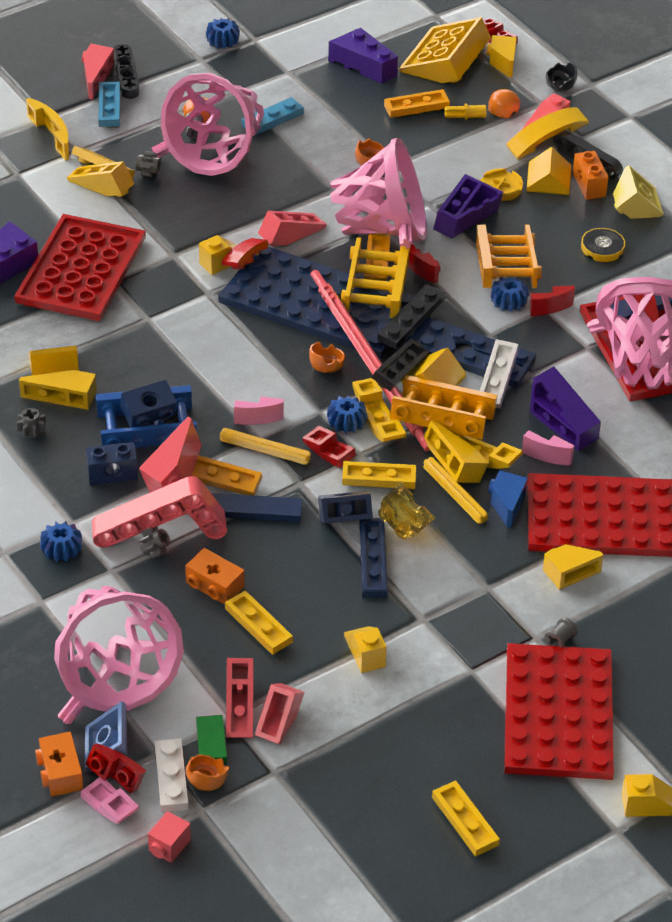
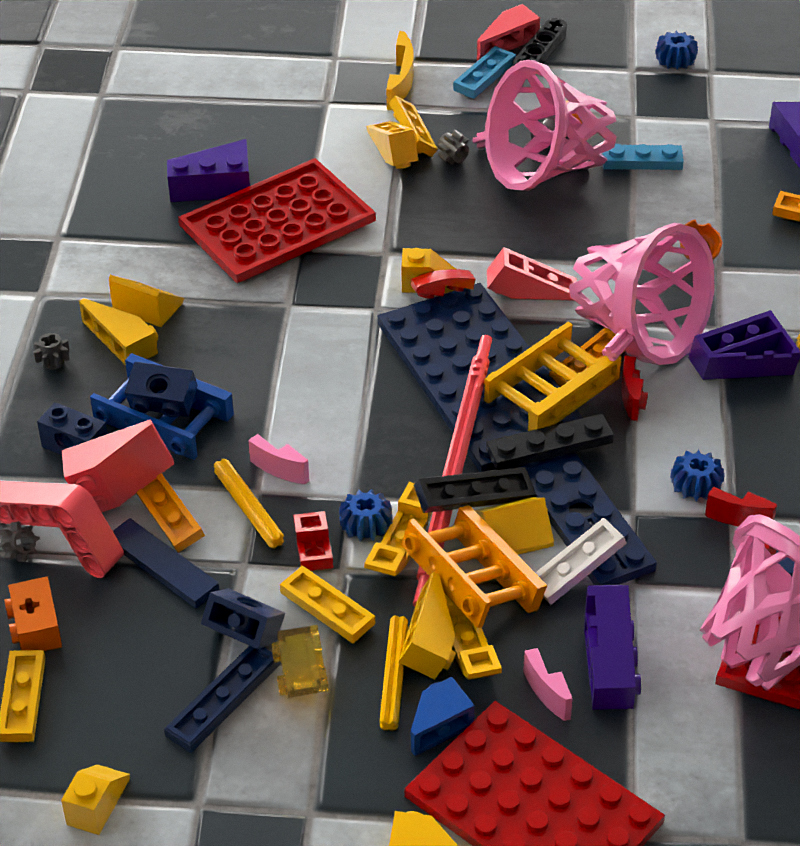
camera: 40 degrees right, 0 degrees up
orange hair [309,342,345,373] -> none
light orange fence [476,225,542,288] -> none

